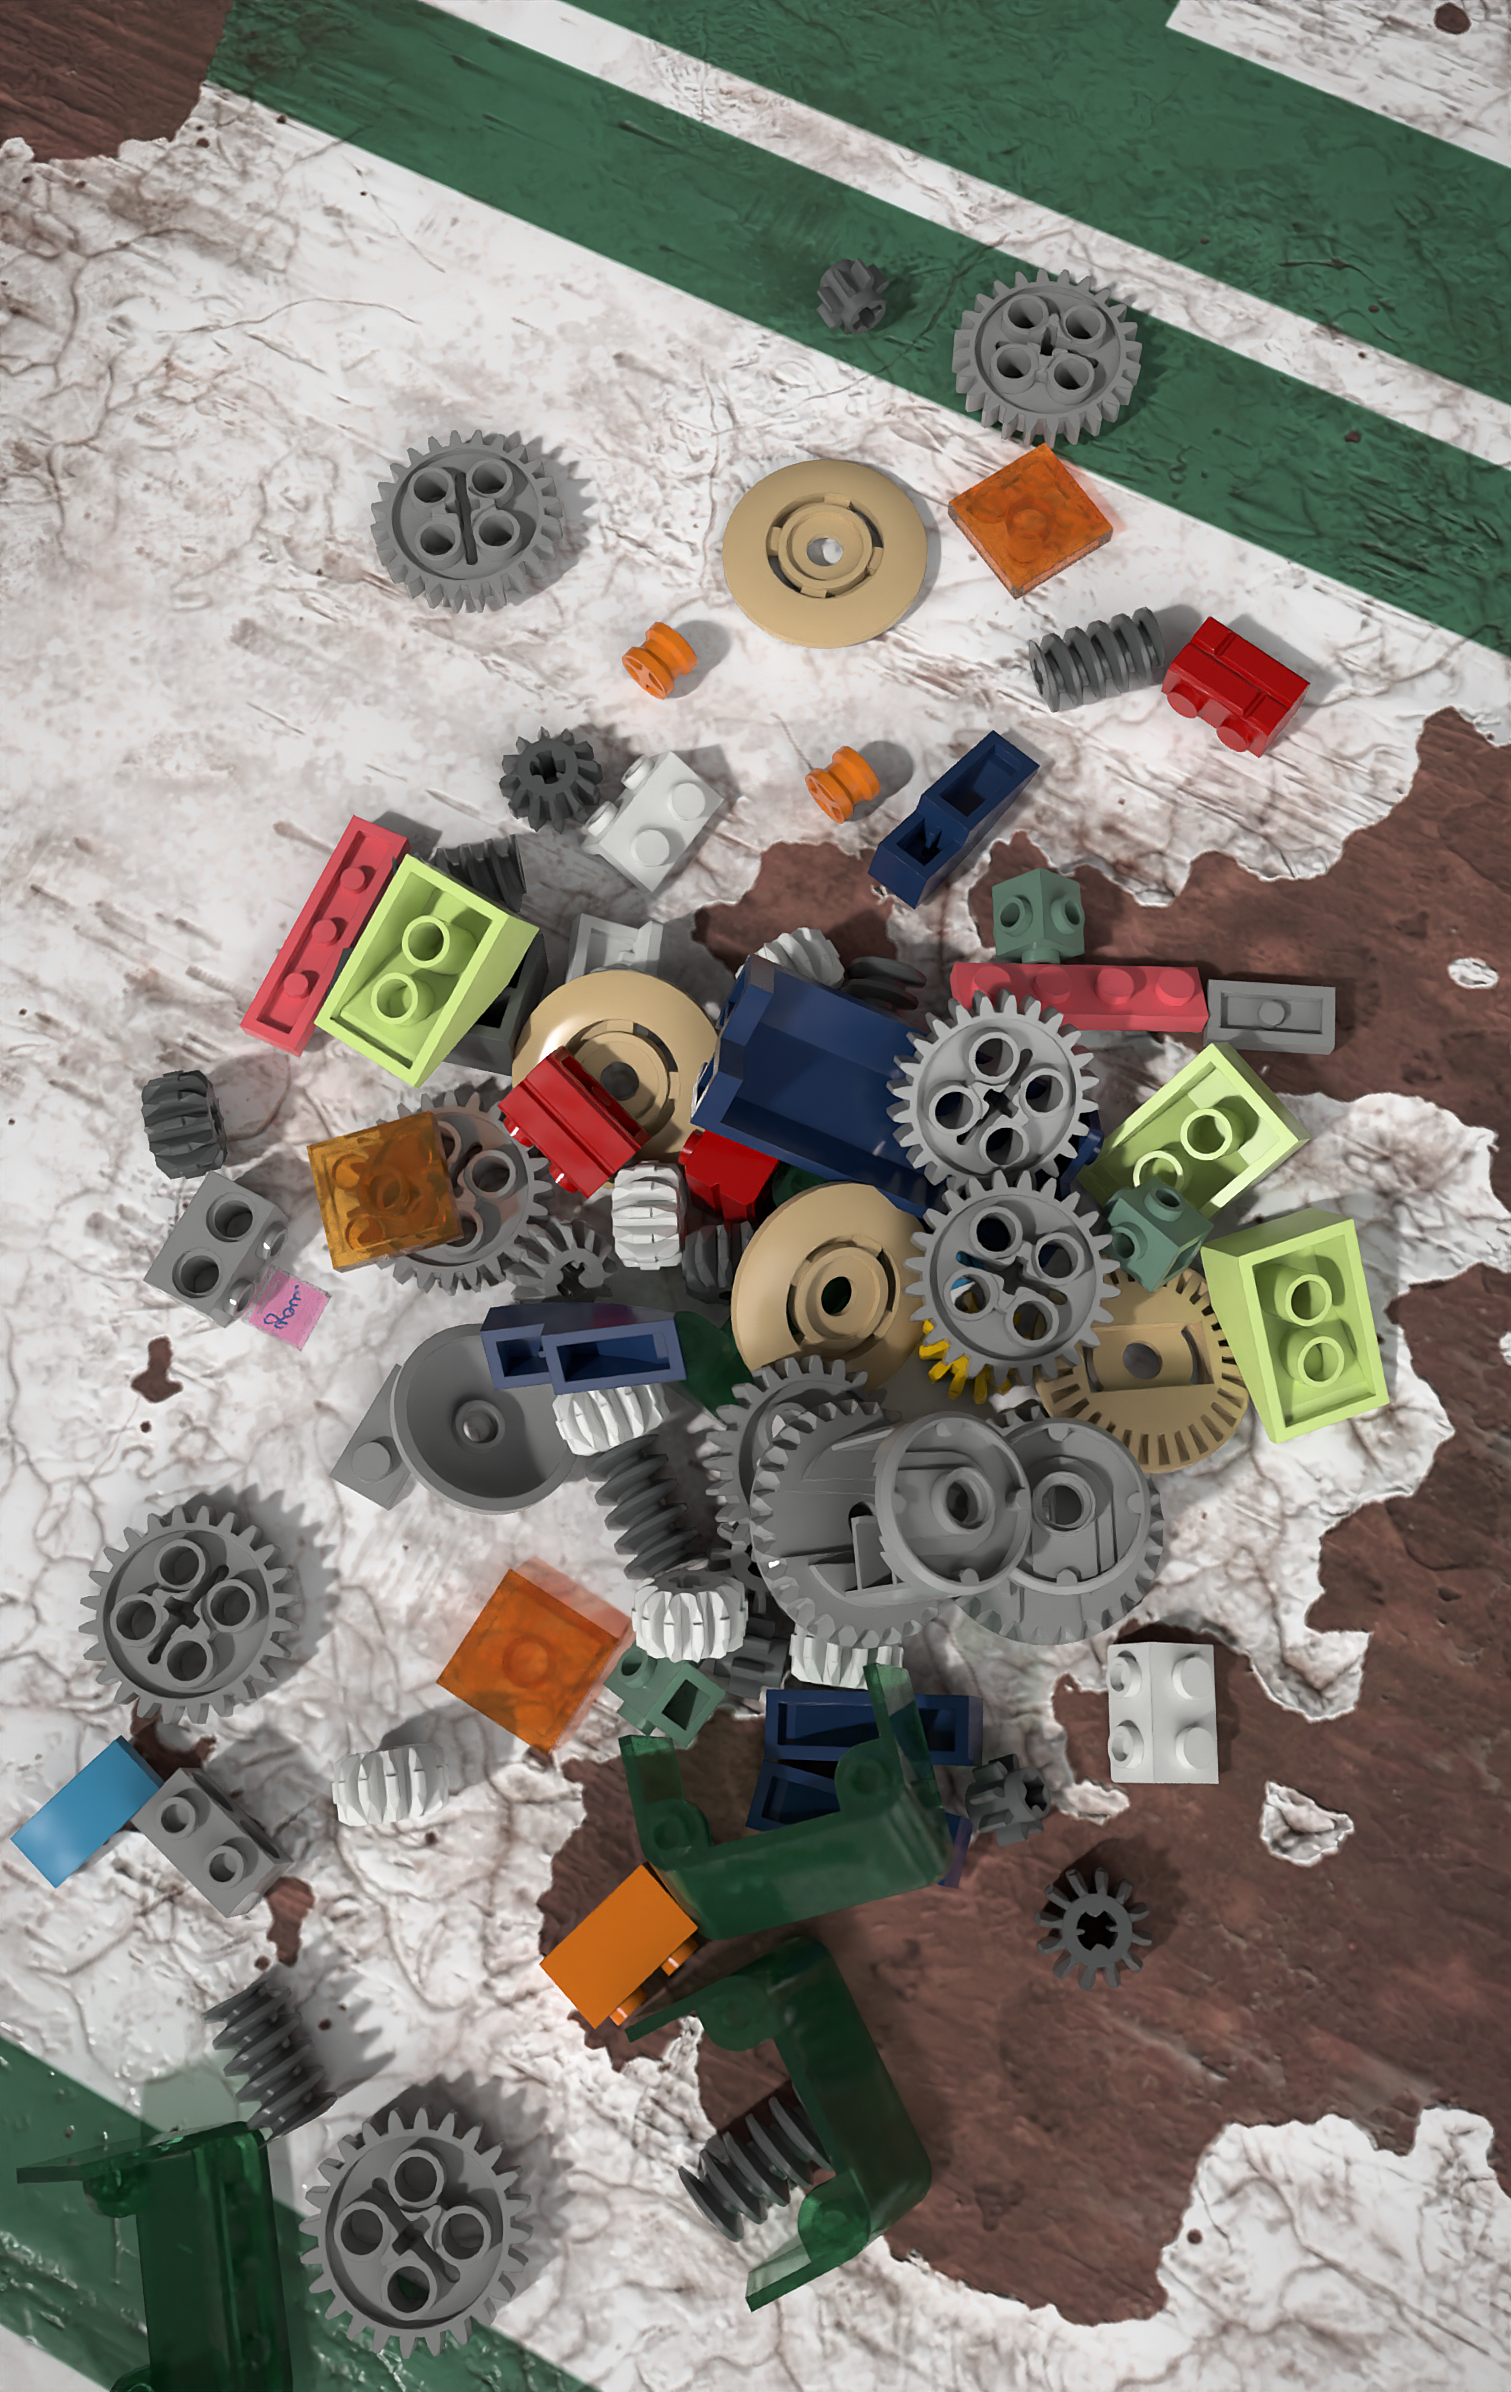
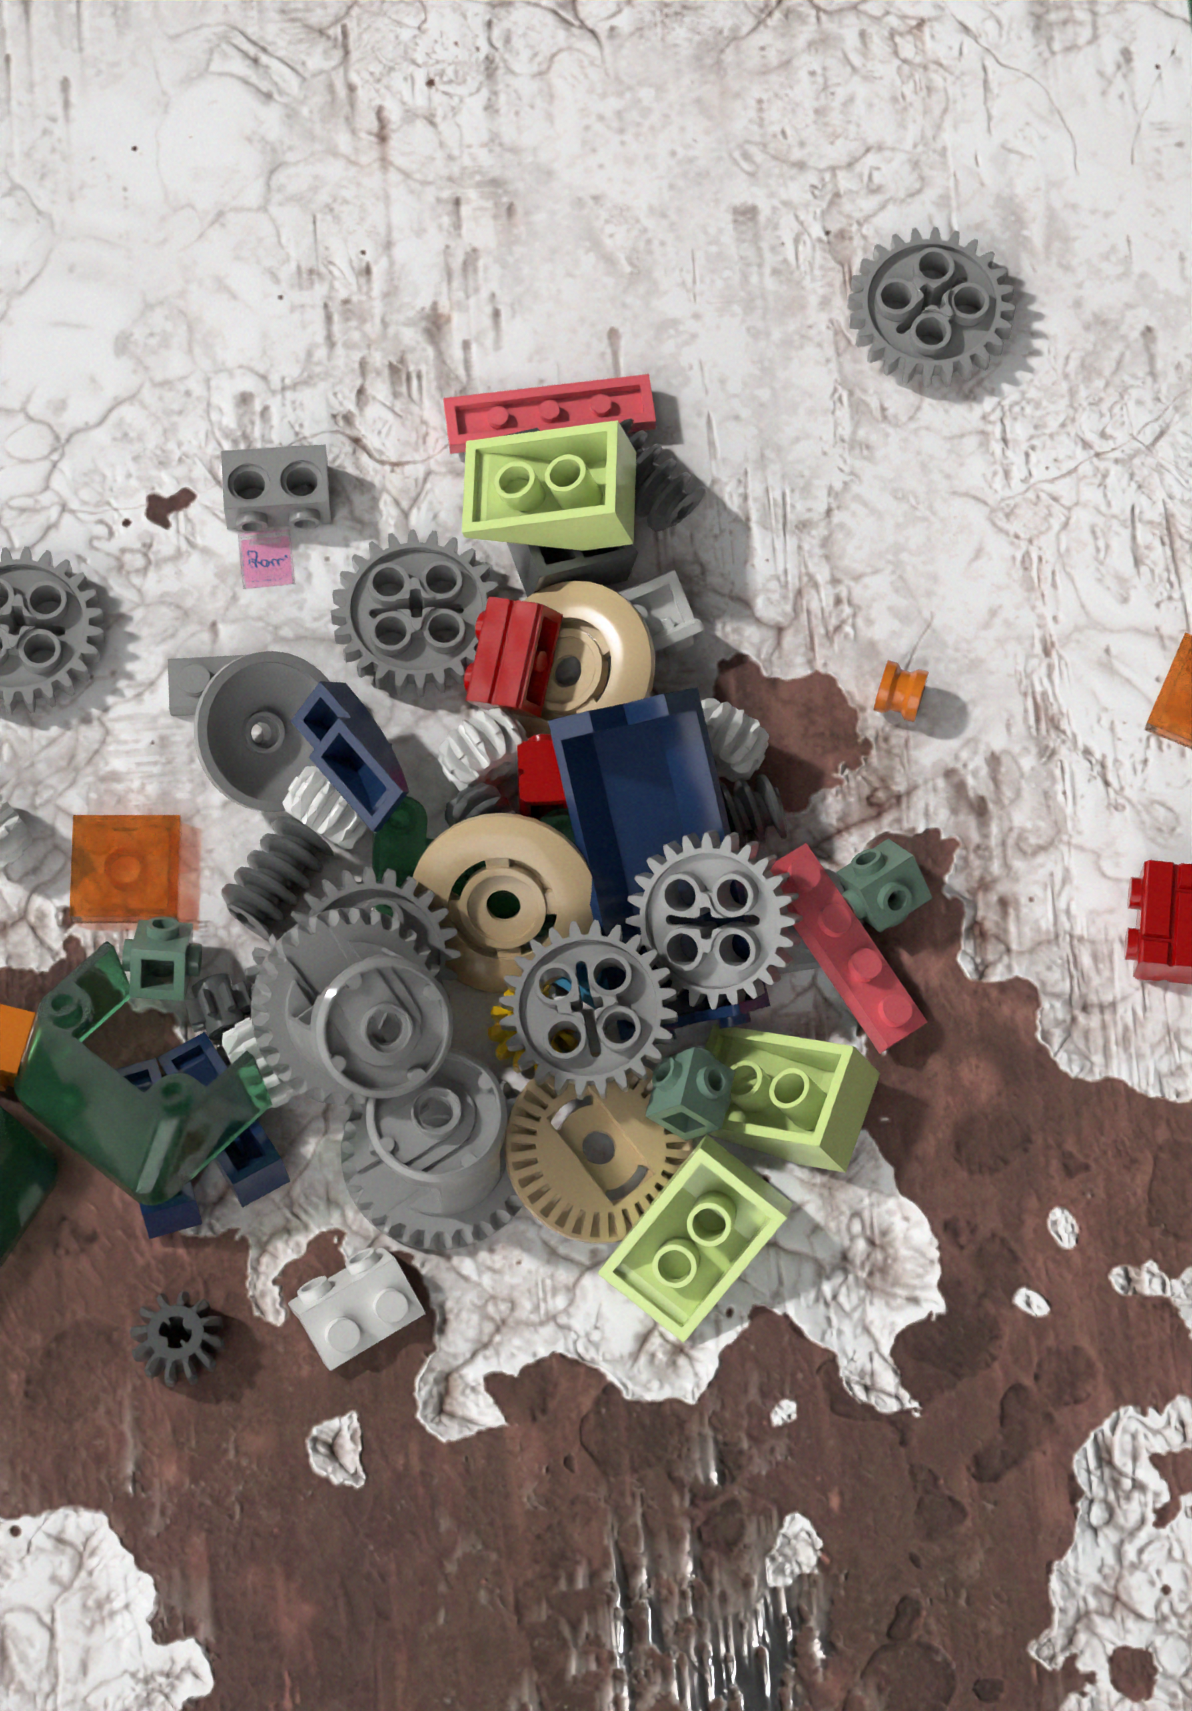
camera: 50 degrees right, 5 degrees down
dark grey gear [141,1070,228,1179] -> none
clear orange plate [306,1110,464,1273] -> none
dark grey gear [499,726,603,834] -> none
light grey gear [504,1215,619,1305] -> none
white bracket [580,751,724,894] -> none
orange wheel [622,622,698,700] -> none
white gear [631,1567,748,1663] -> none
tan piece [722,459,928,649] -> none
dark blue slope [868,730,1040,910] -> none
dark grey gear [965,1753,1051,1847] -> none
dark grey piece [1029,607,1165,713] -> none
light grey plate [1203,979,1336,1055] -> none

